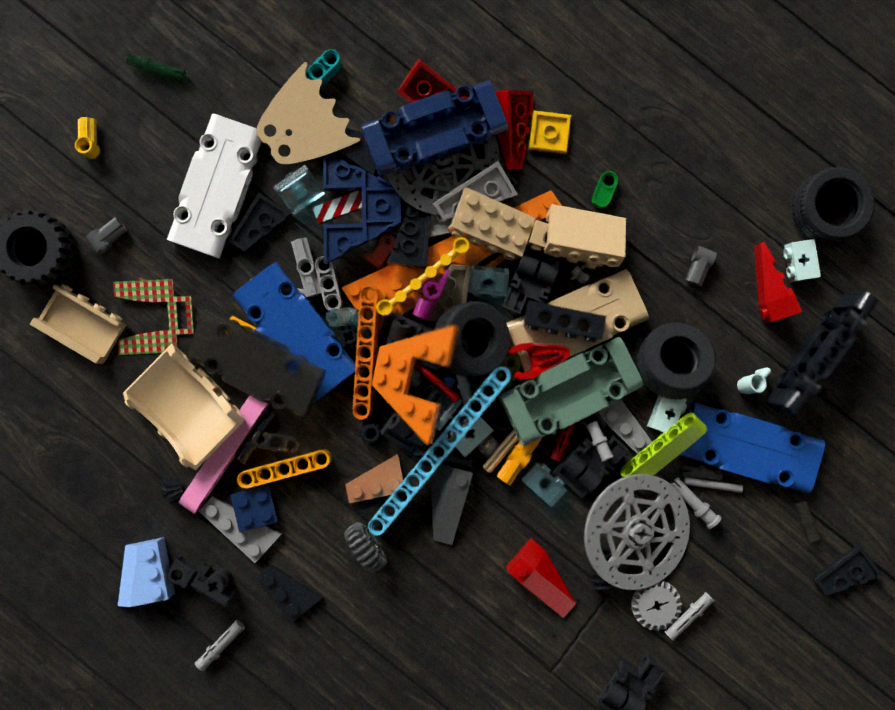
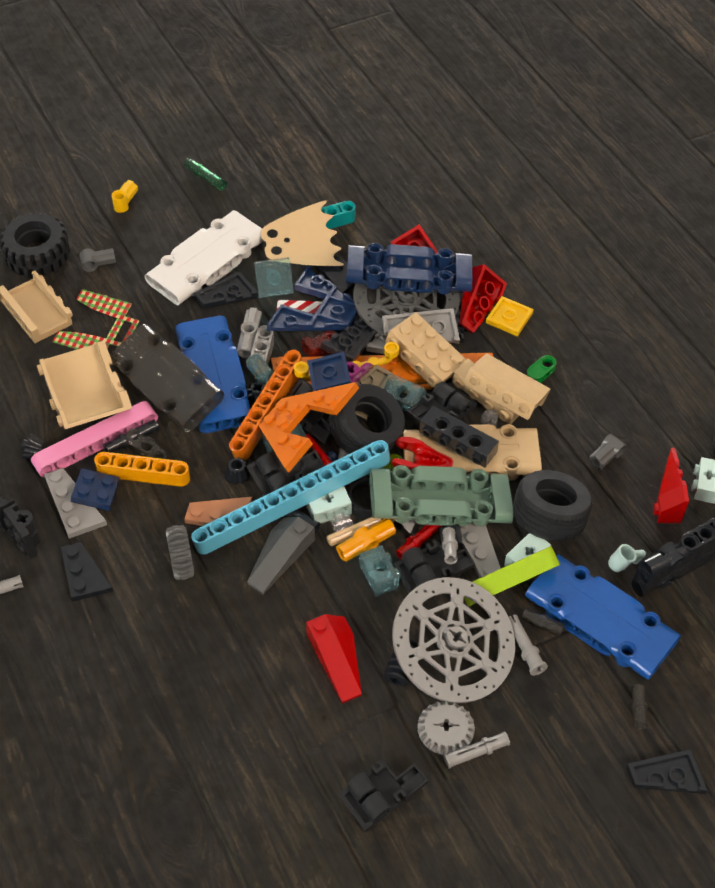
camera: 25 degrees right, 35 degrees down
light grey piece [684,477,743,493] -> none
none -> dark blue plate [307,352,351,391]

